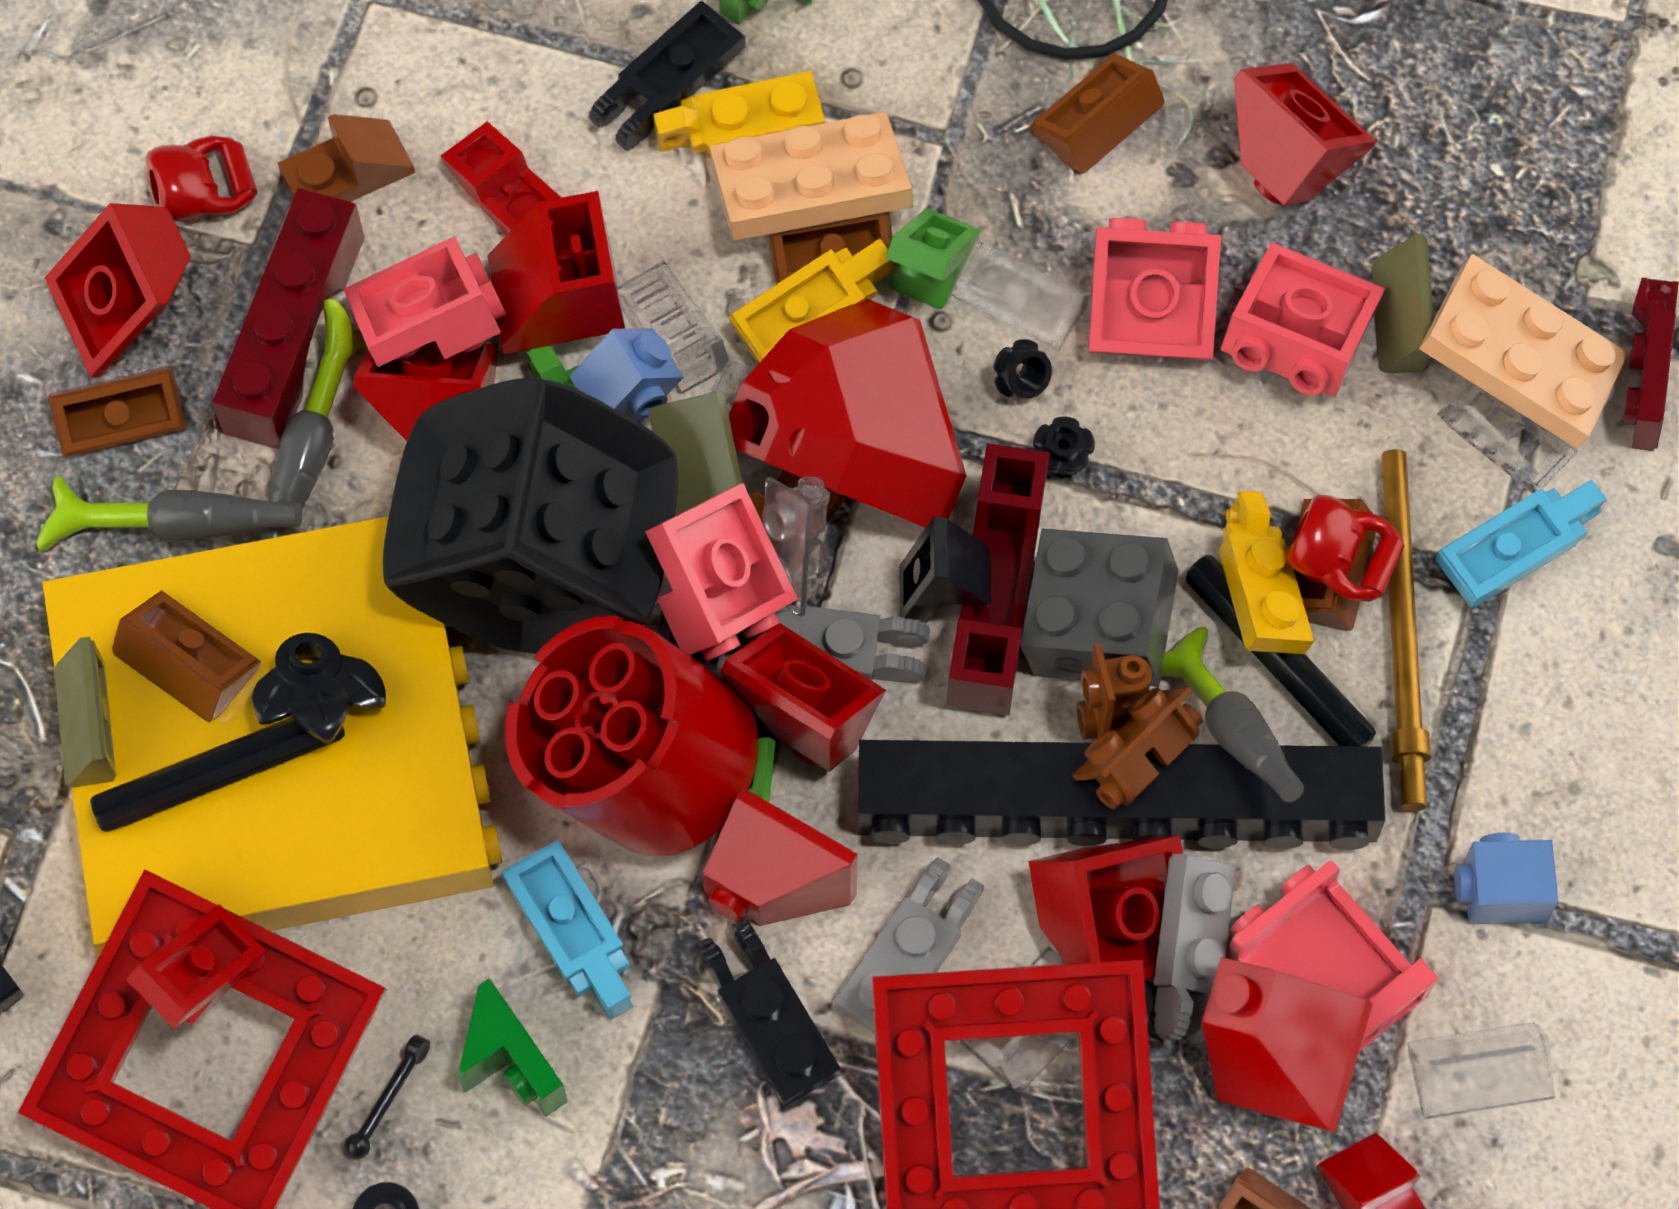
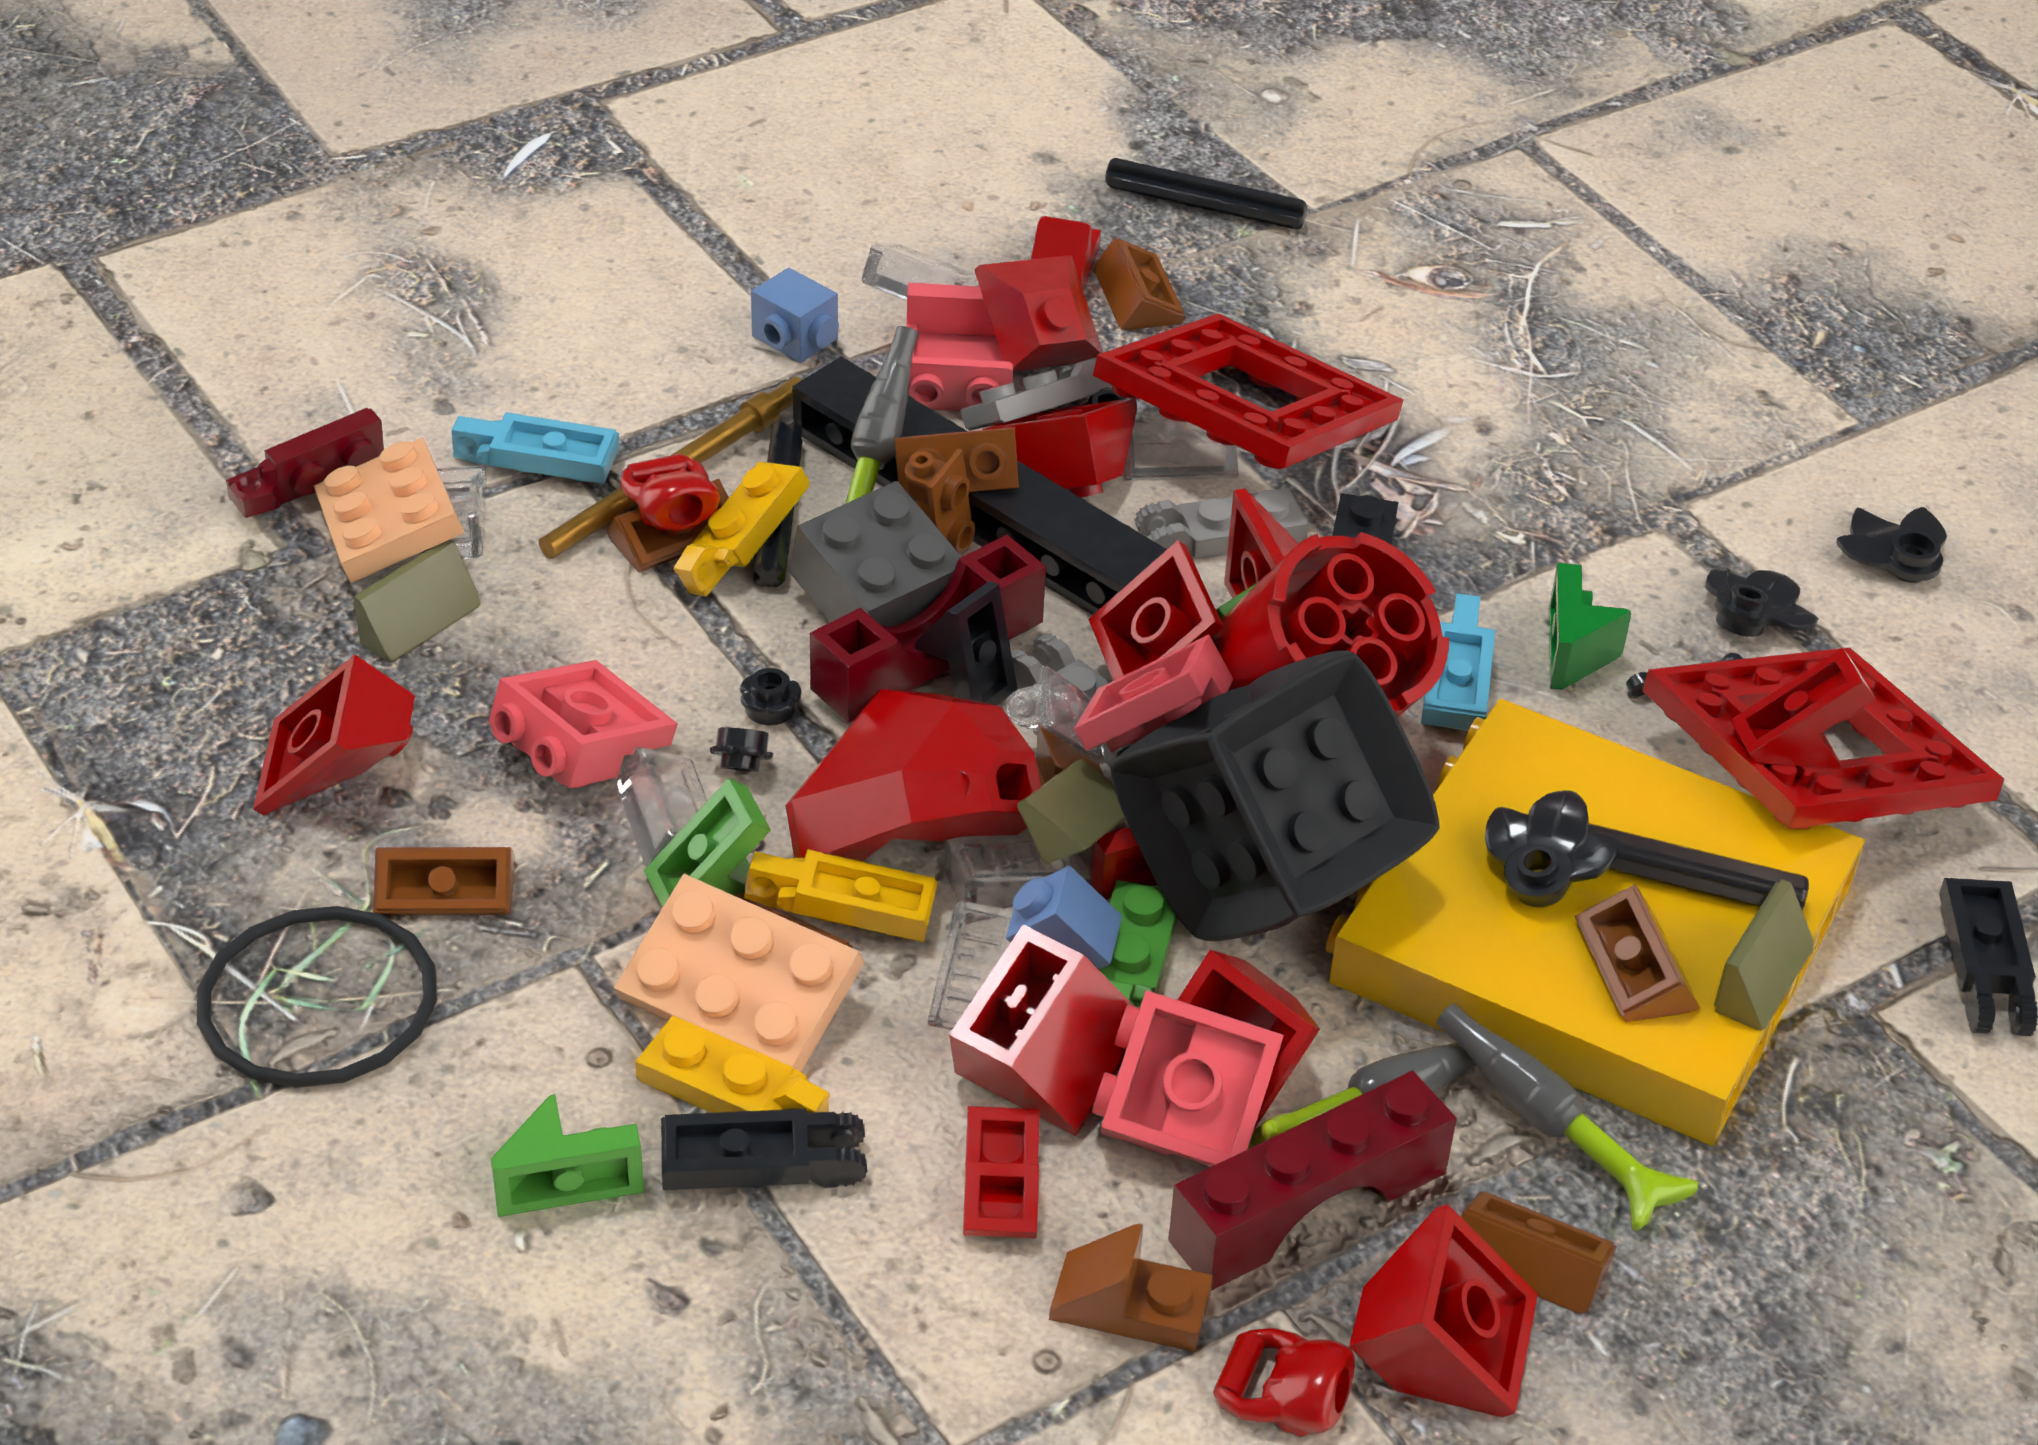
camera: 140 degrees left, 25 degrees down
coral plate [1220,242,1385,398] -> none

